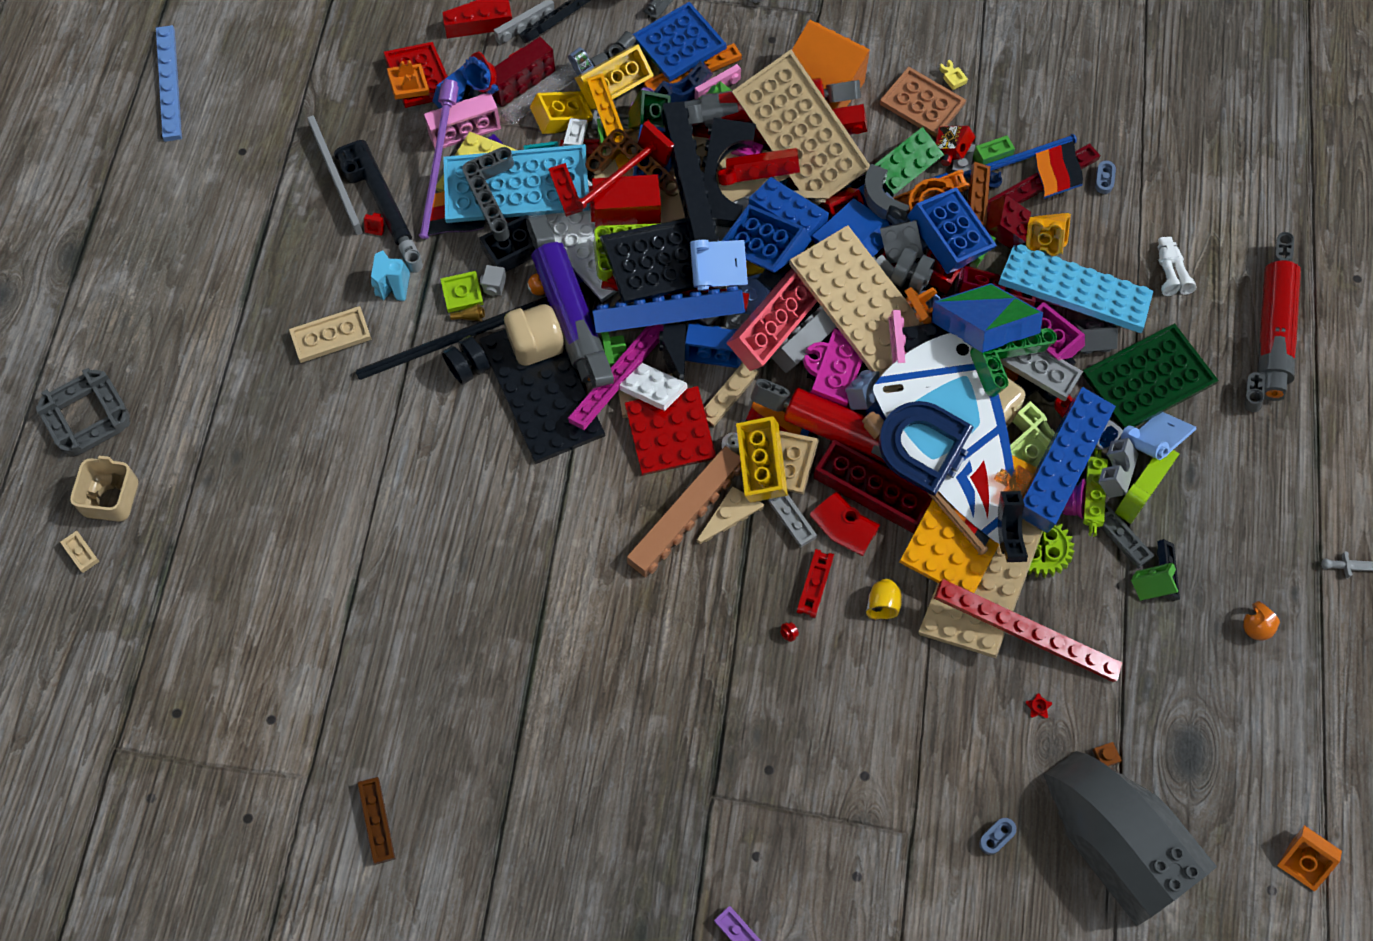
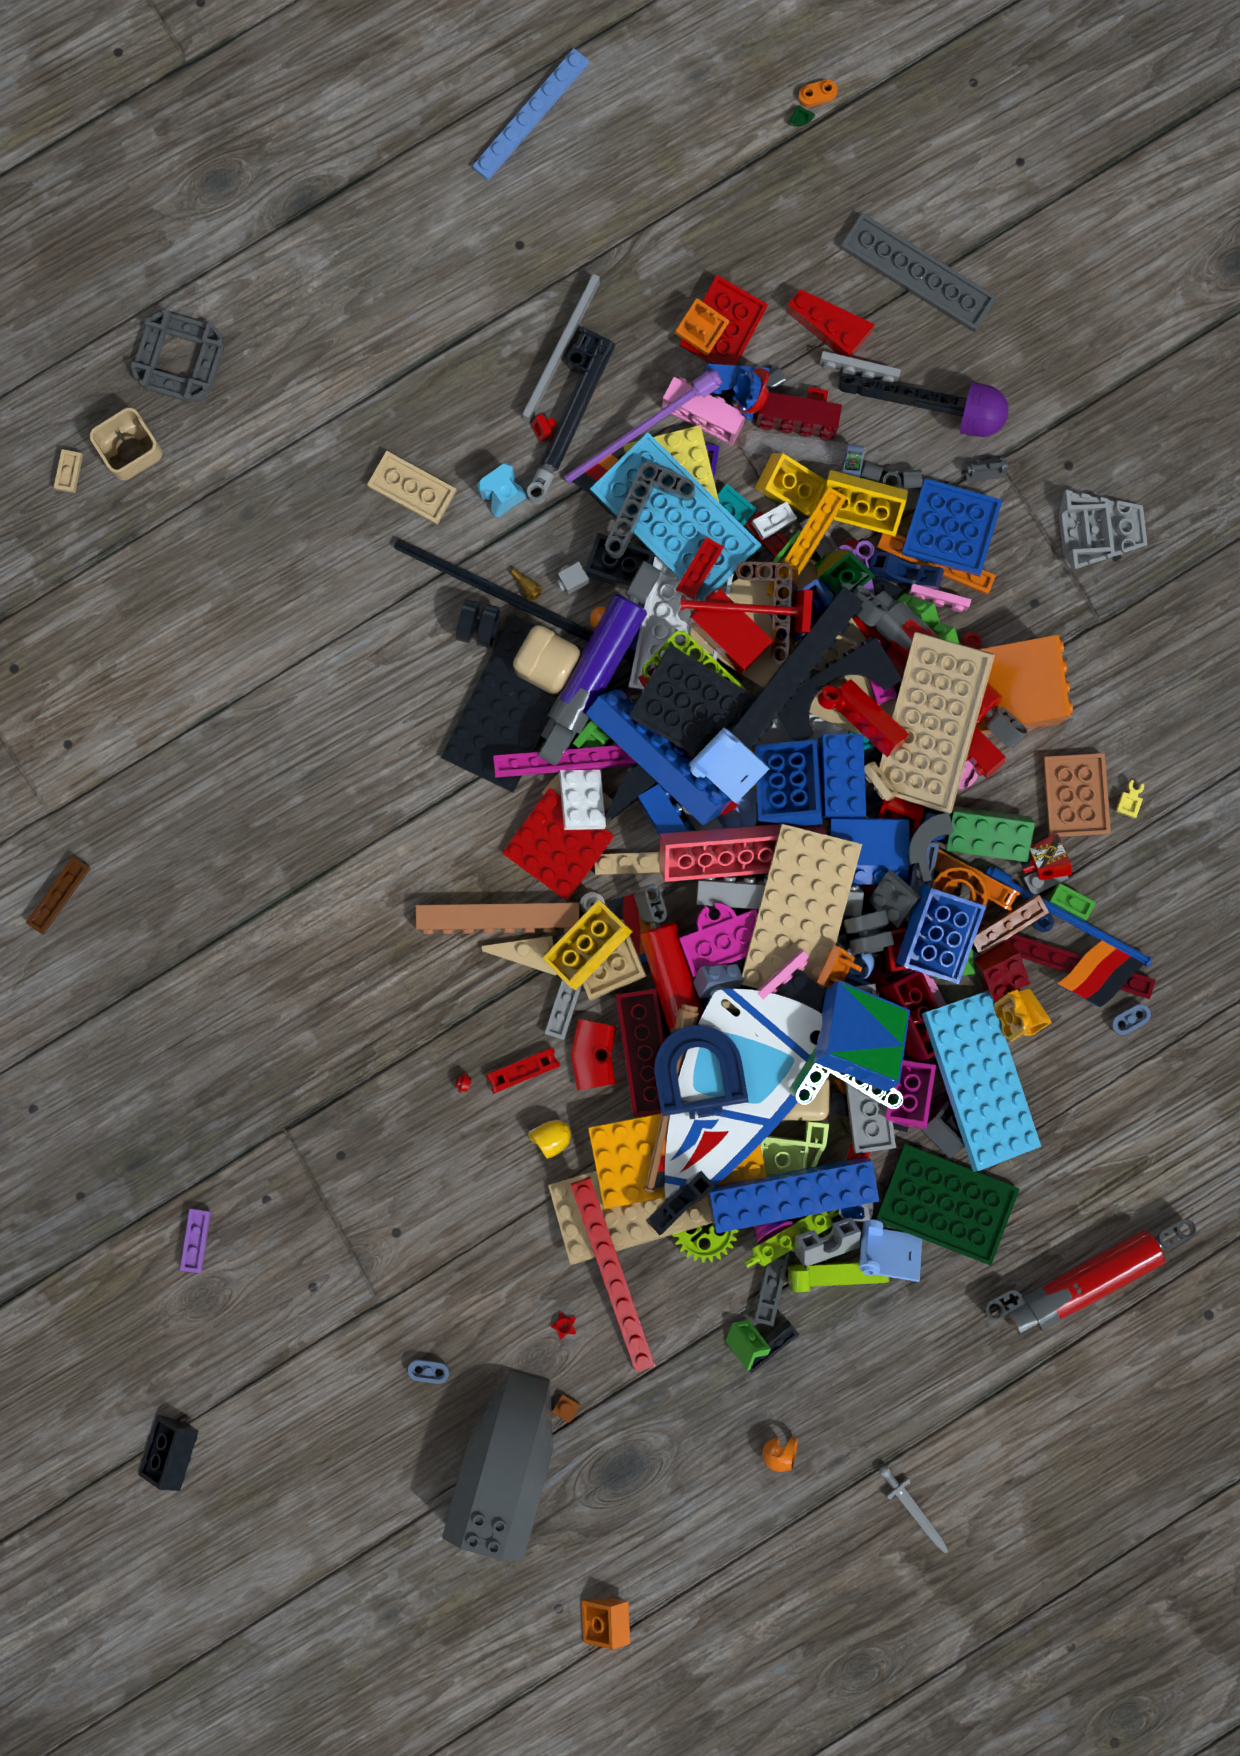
camera: 50 degrees right, 20 degrees up
lime plate [440,271,484,313] -> none
clear orange plate [994,465,1035,498] -> none
white piece [1158,237,1197,296] -> none

